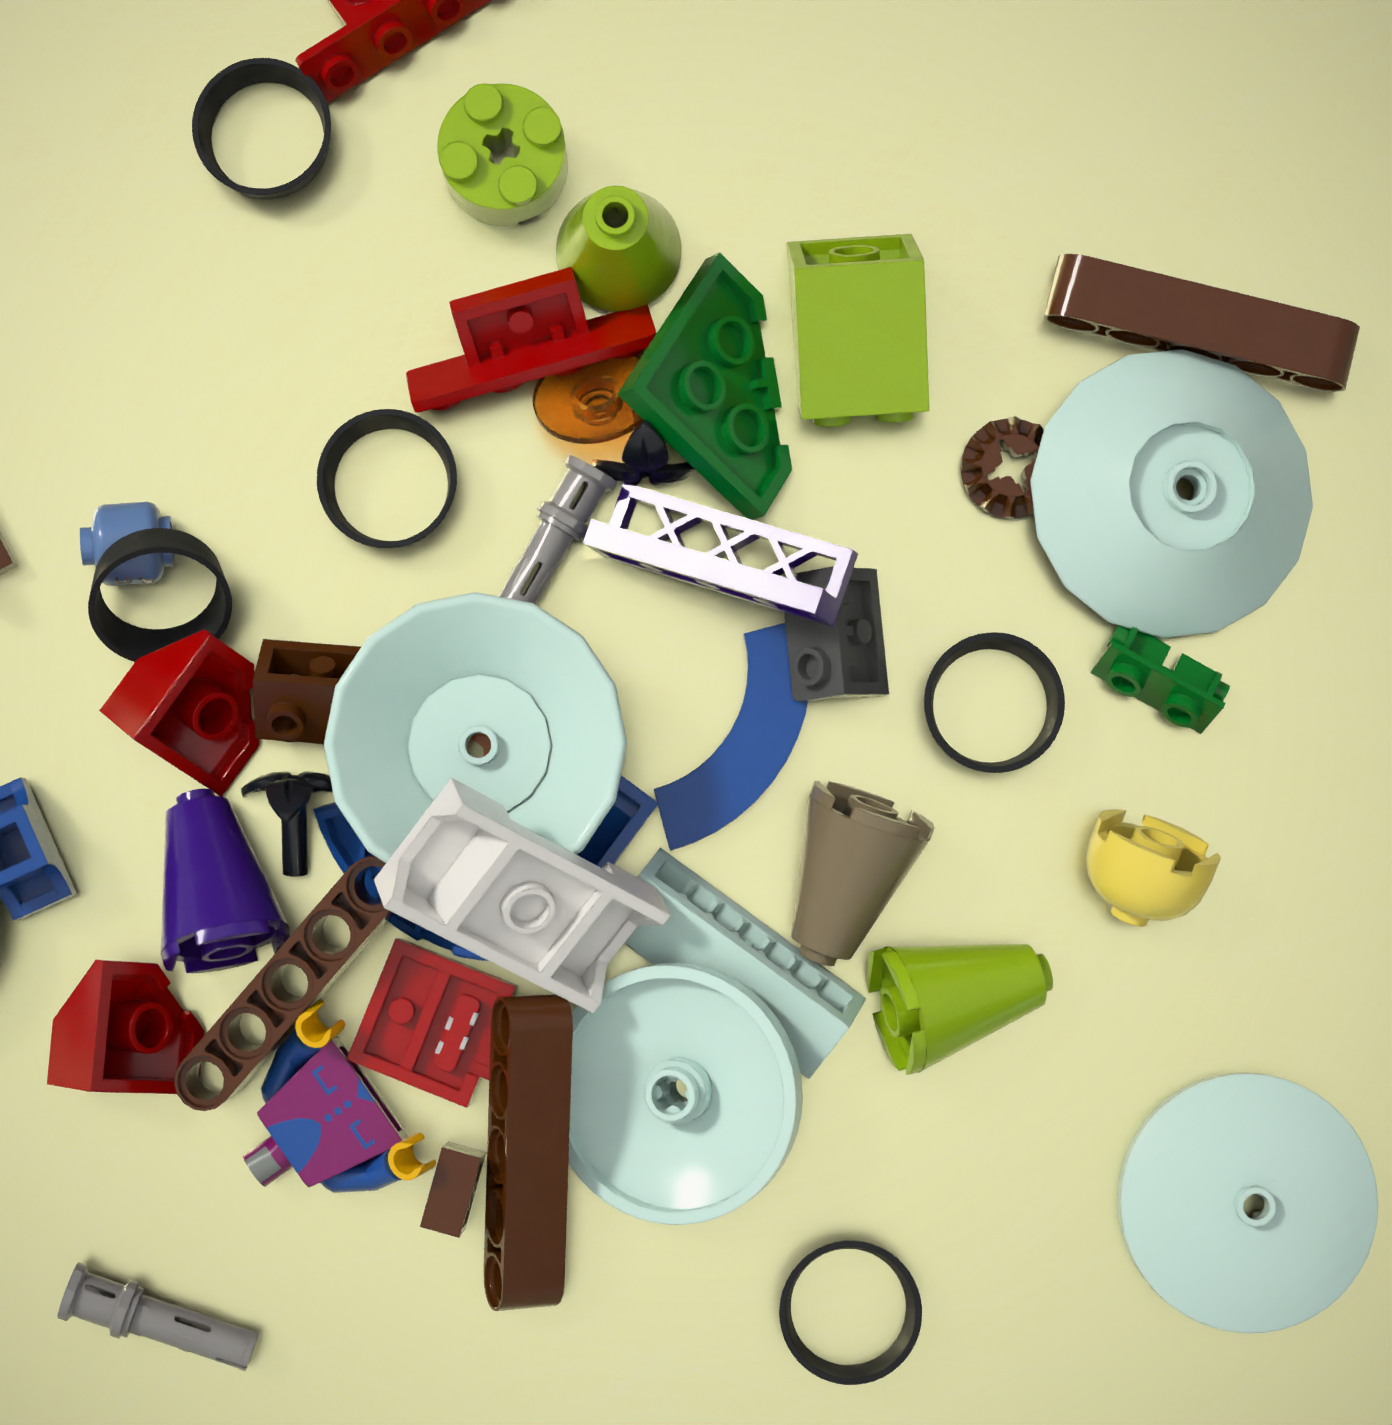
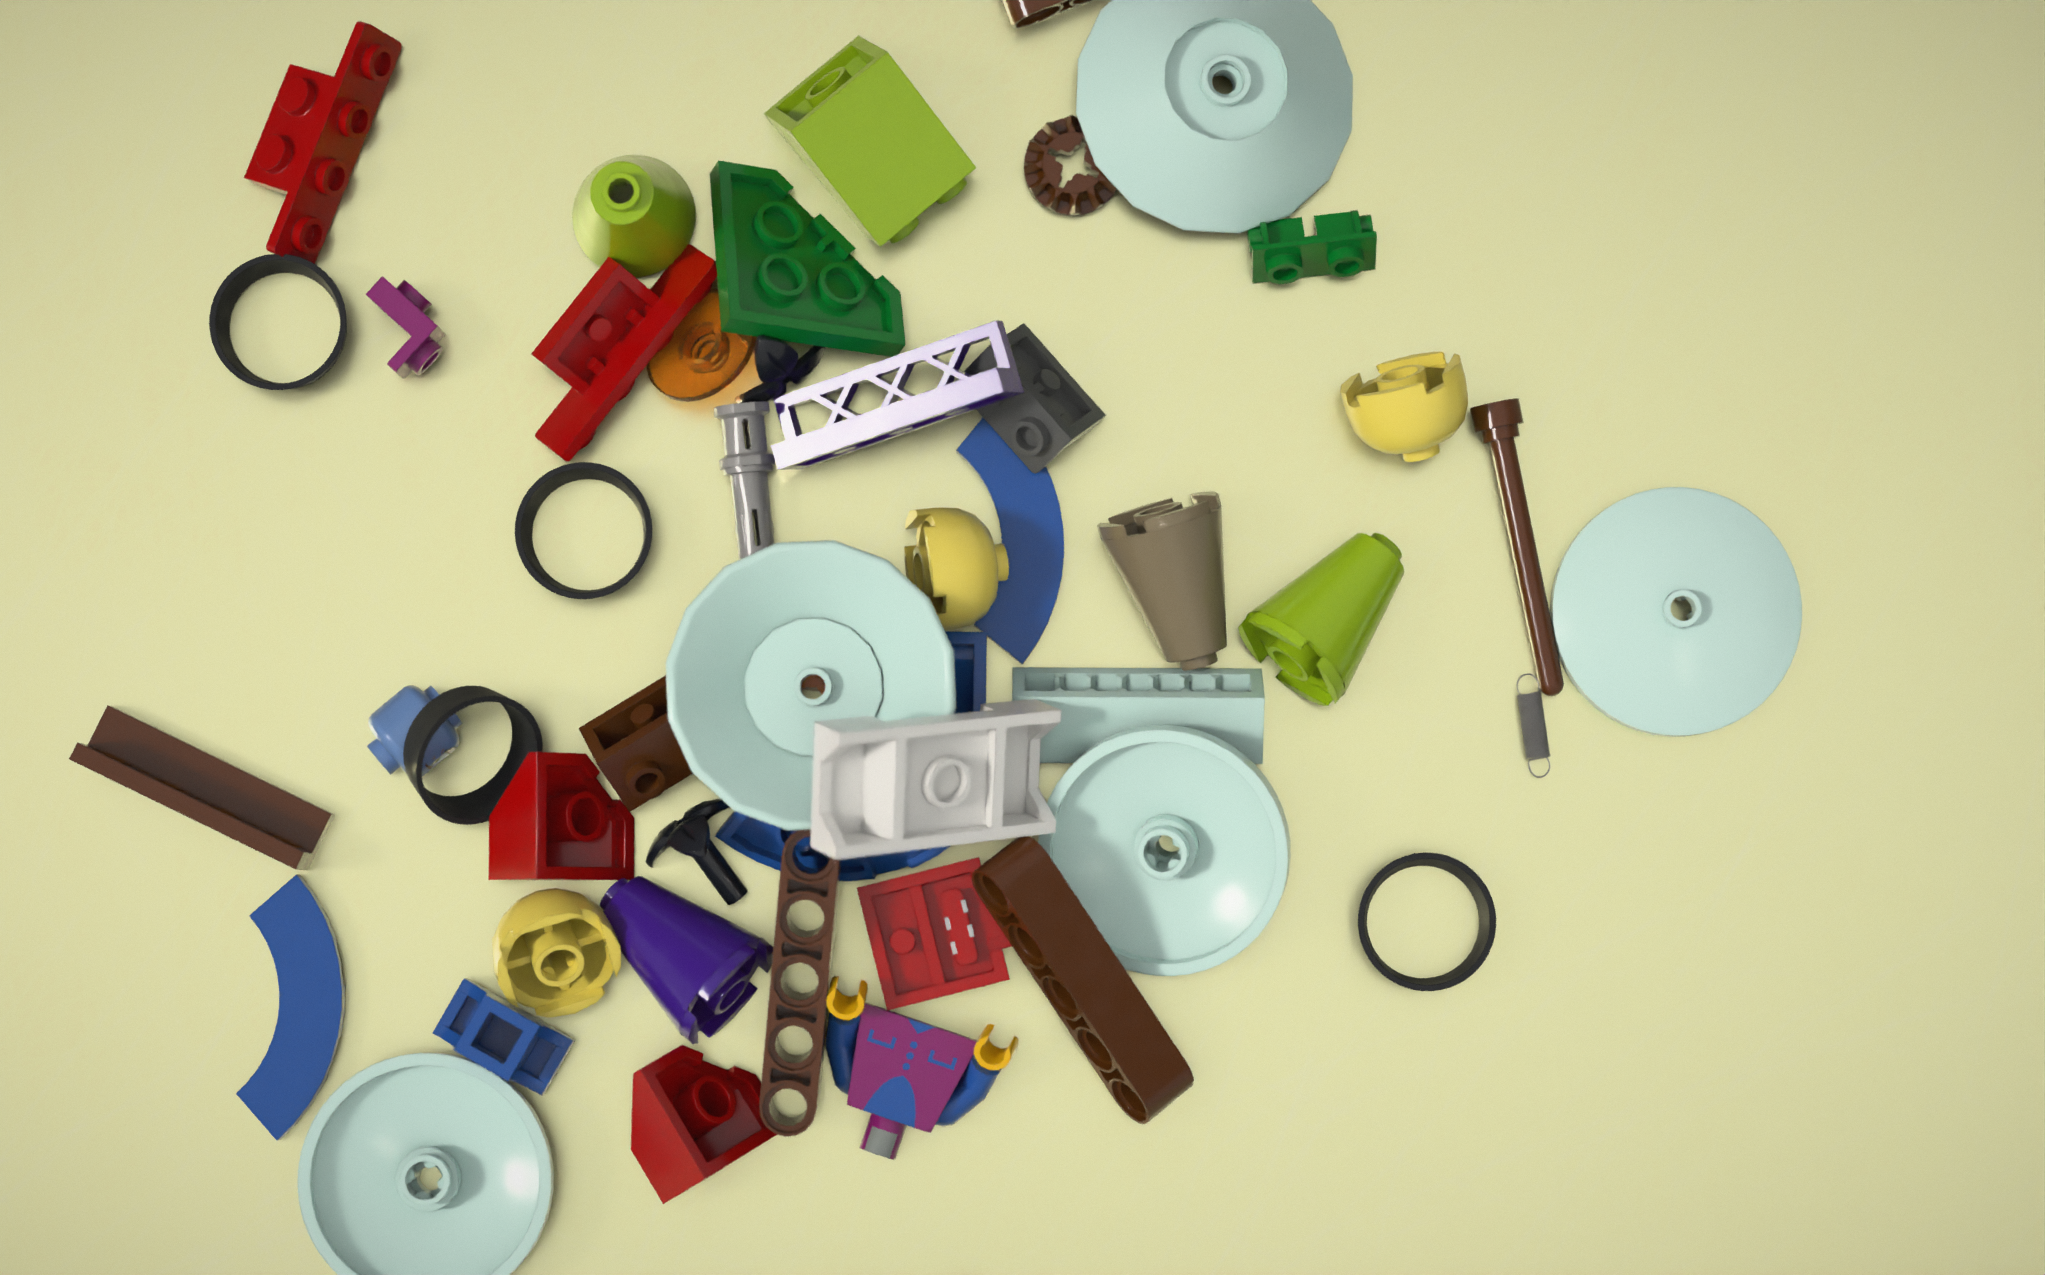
camera: 35 degrees left, 0 degrees up
reddish brown piece [420,1141,487,1238] -> none
lime brick [437,83,568,227] -> none
black tyre [924,632,1065,773] -> none
none -> magenta bracket [366,276,446,379]
none -> light yellow cylinder [492,888,621,1018]
none -> light yellow cylinder [904,507,1009,631]
none -> reddish brown piece [1470,398,1564,696]
none -> light grey piece [1517,673,1551,778]

